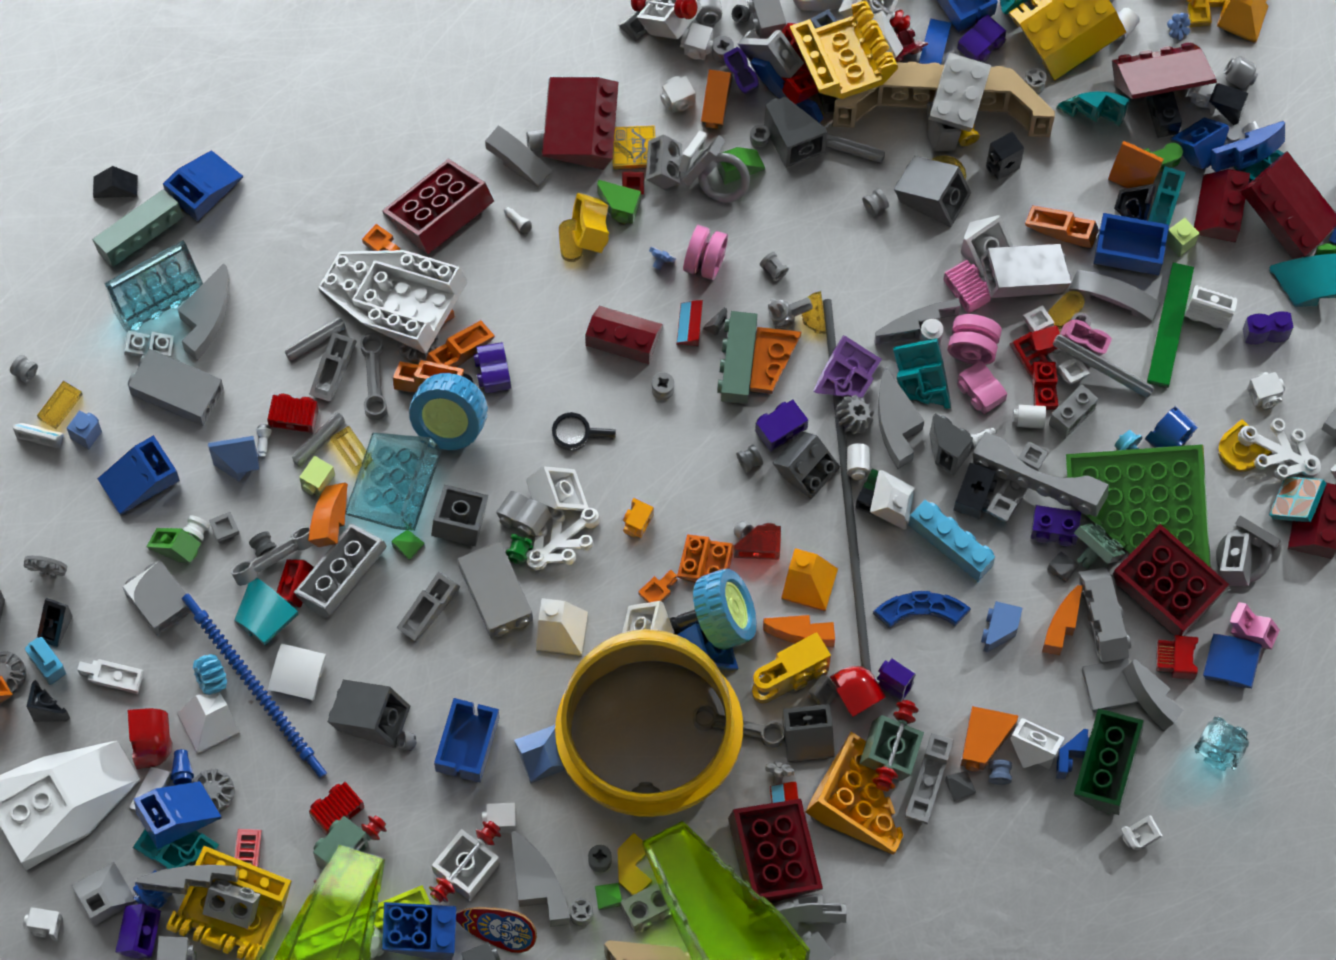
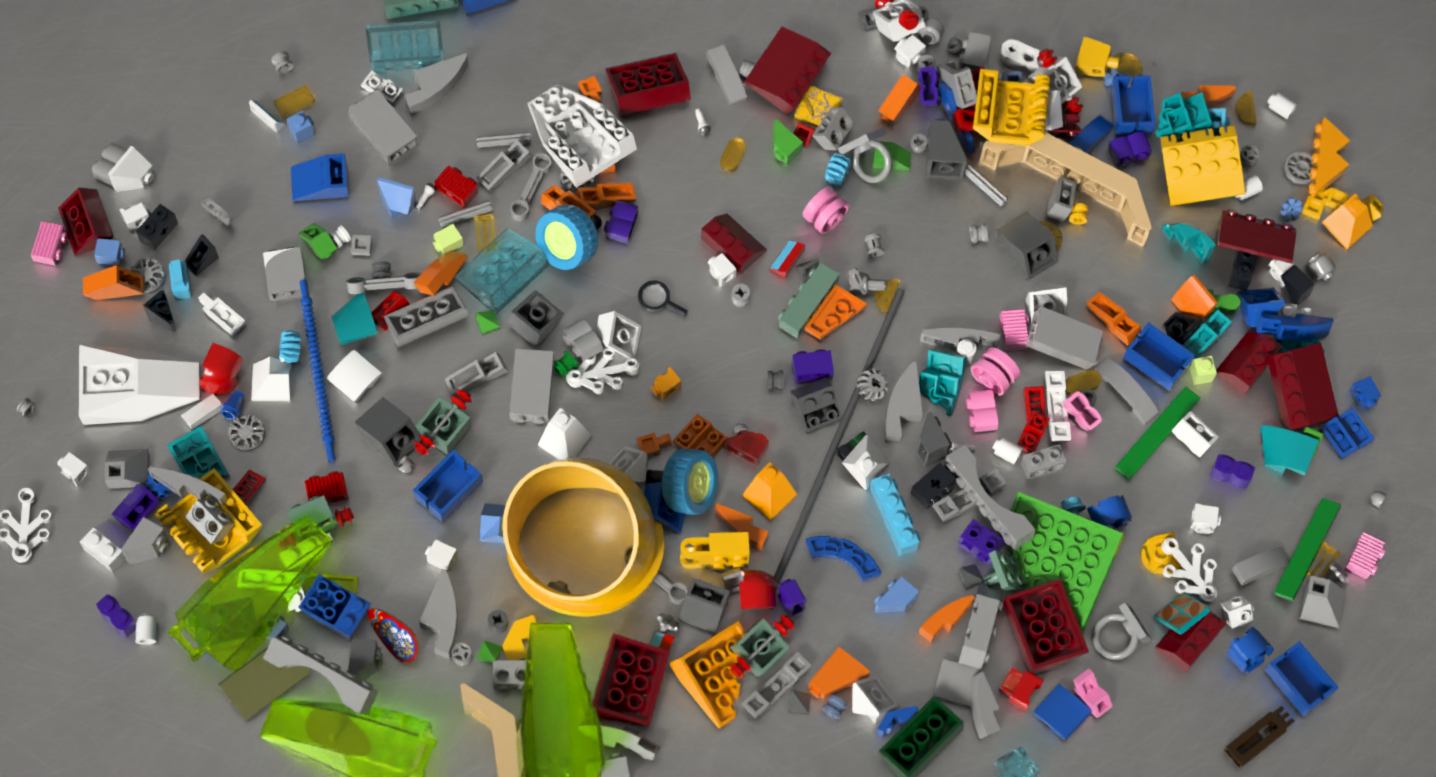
camera: 25 degrees right, 0 degrees up
blue slope [134,781,222,849] -> none
white brick [429,821,501,903] -> none
yellow brick [572,193,609,253] -> none
medium blue plant [649,247,676,270] -> none
white brick [661,76,696,113] -> none
white tile [679,131,707,173] -> none
medium lavender slope [813,335,882,398] -> none
white brick [847,443,870,480] -> none
white brick [928,53,991,132] -> none
black brick [986,131,1024,180] -> none
light grey wheel [1024,68,1047,94] -> none
red slope [1031,326,1060,356] -> none
light grey axle [1053,334,1154,397] -> none
light grey slope [1220,532,1252,586] -> none
none -> sand green brick [414,389,472,455]
none -> white brick [708,253,736,287]
none -> medium azure gear [825,153,851,185]

